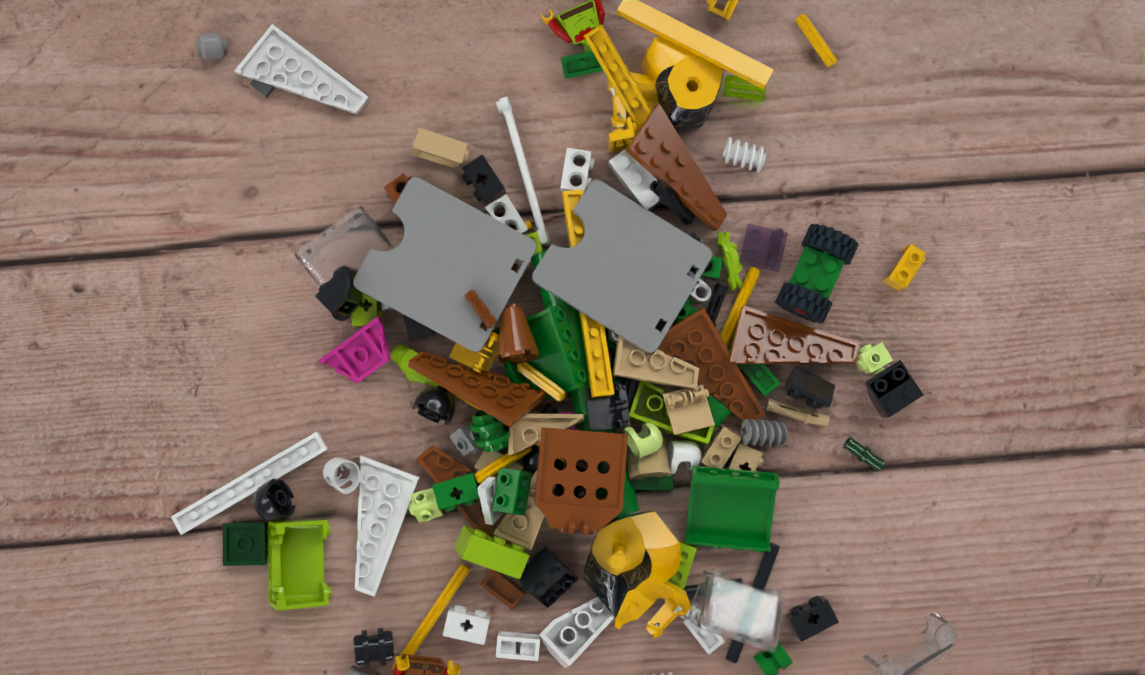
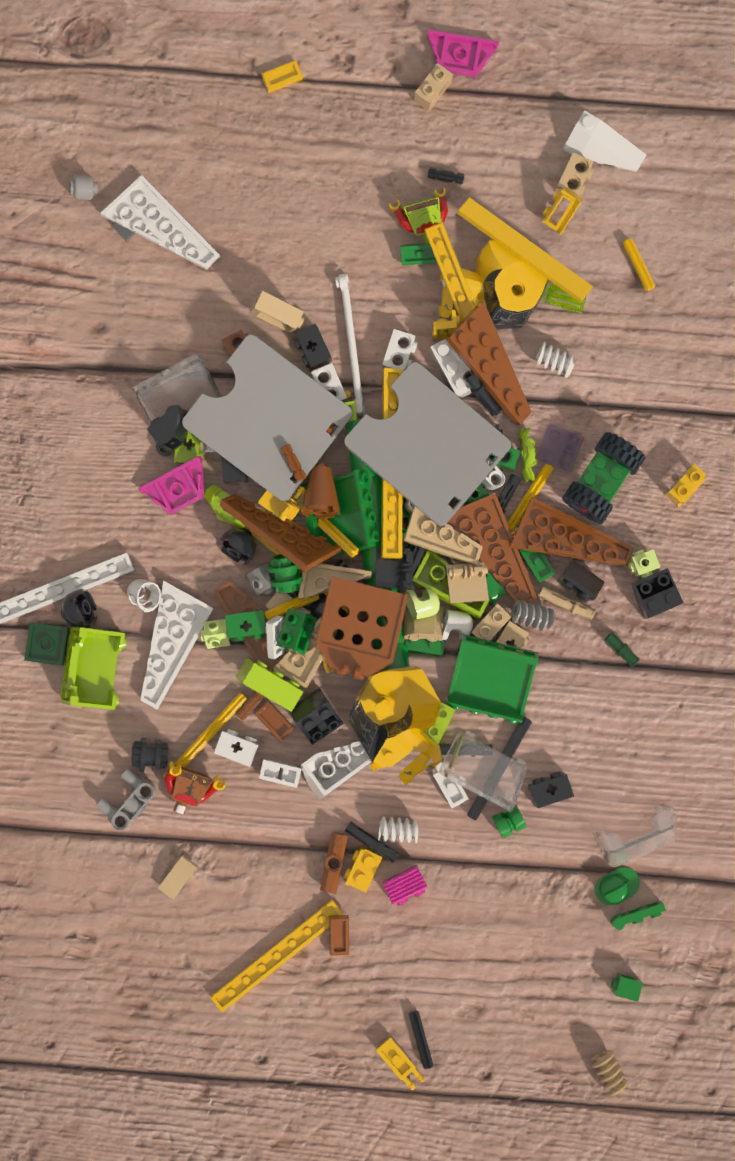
camera: 10 degrees right, 0 degrees up
none -> dark orange axle [236,691,265,720]

